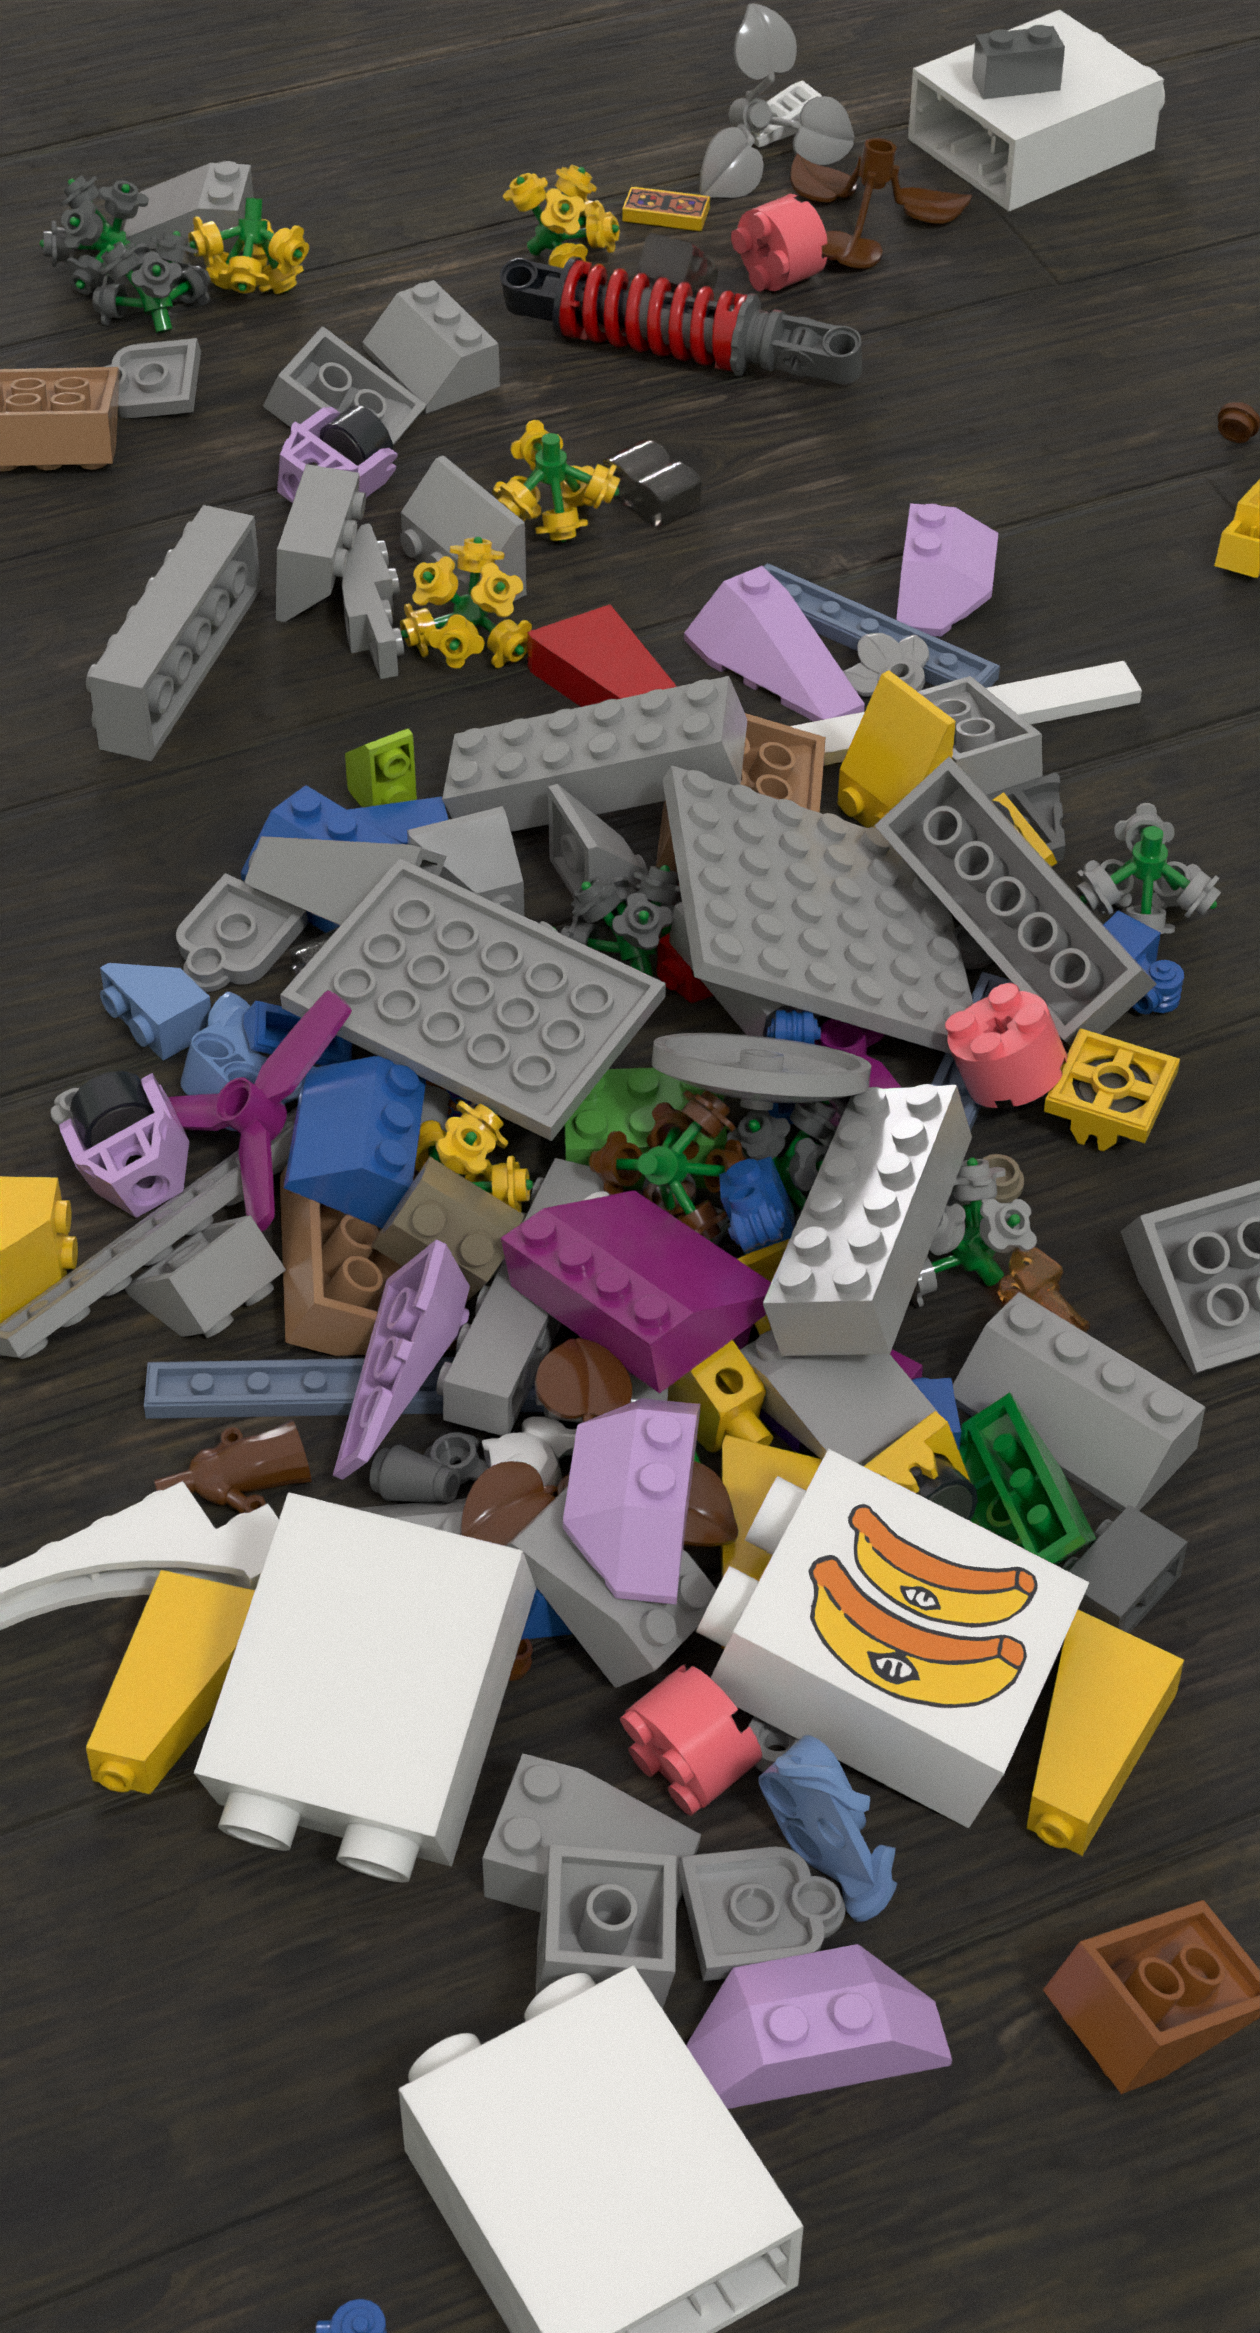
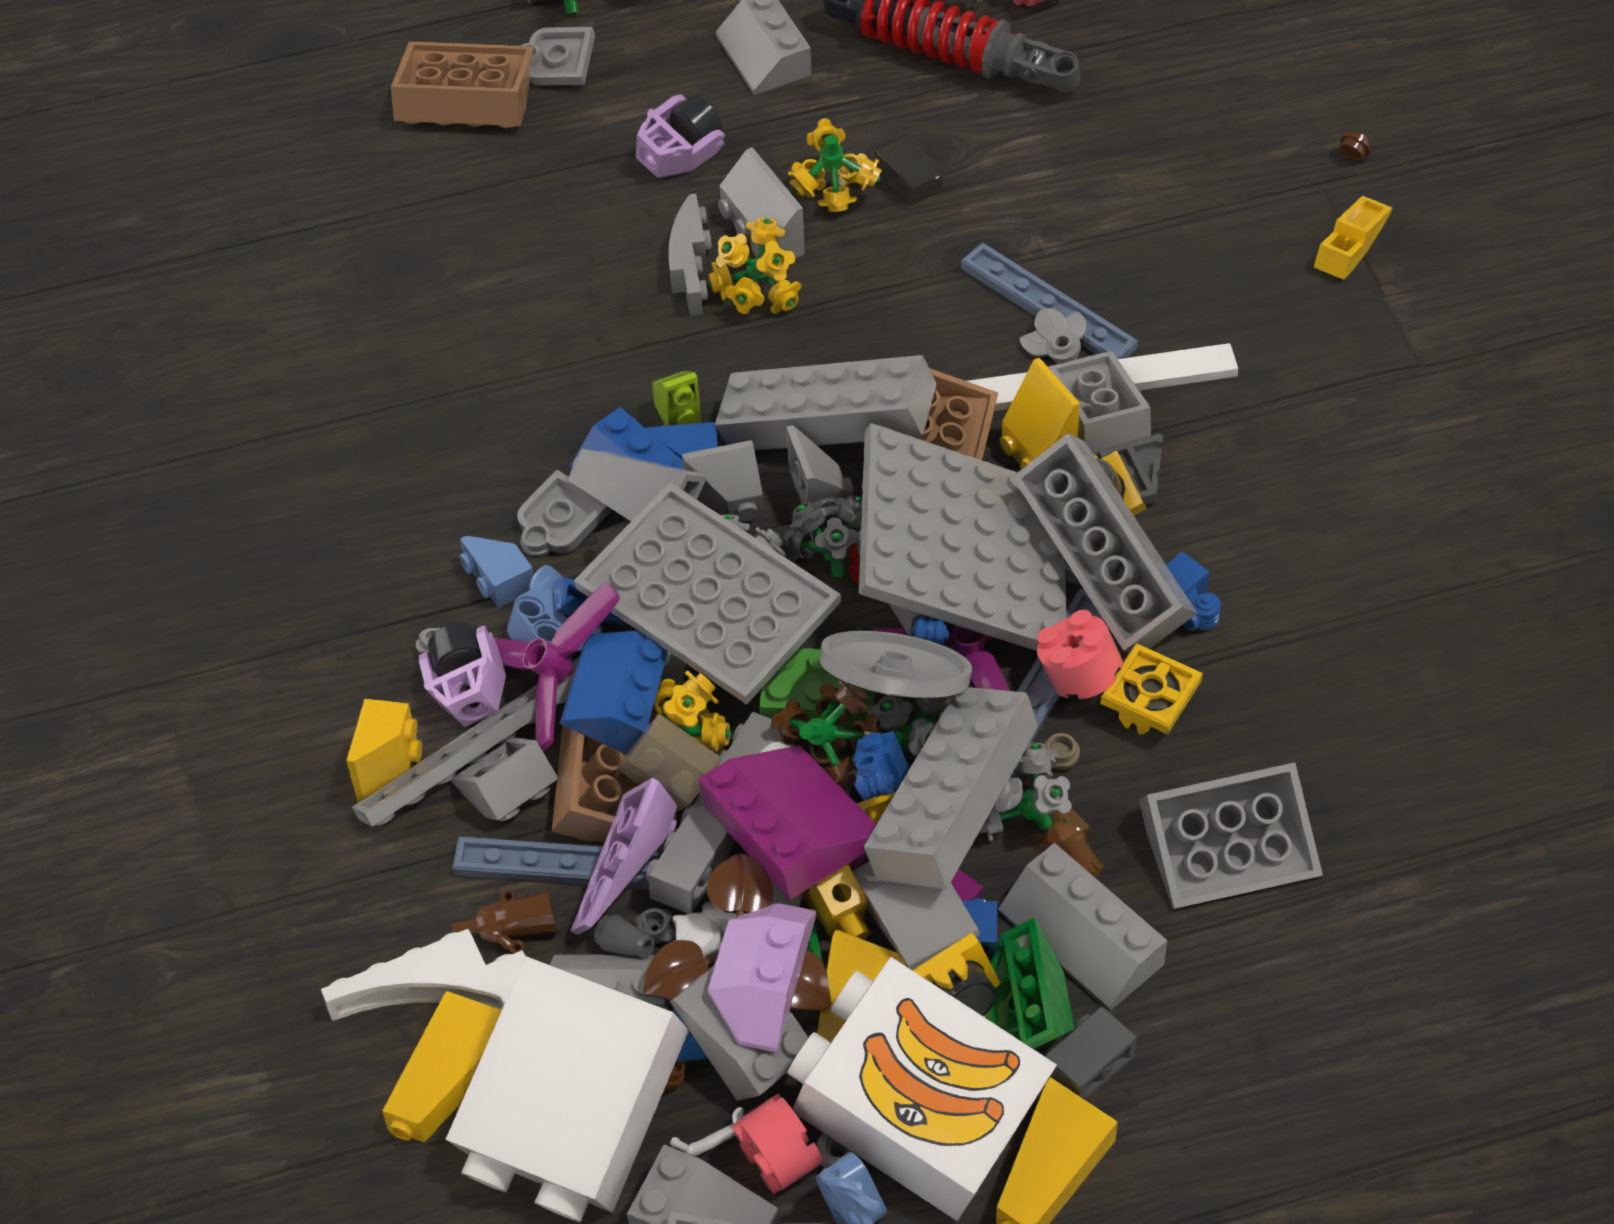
camera: 10 degrees right, 5 degrees up
light grey brick [86,505,261,761] -> none
light grey slope [263,326,427,446] -> none
light grey slope [276,464,366,622] -> none
red slope [527,605,677,707] -> none
lavender wedge [684,566,865,722] -> none
lavender wedge [896,504,998,637] -> none
light grey plant [1076,803,1221,934] -> none
none -> white piece [670,1108,744,1157]

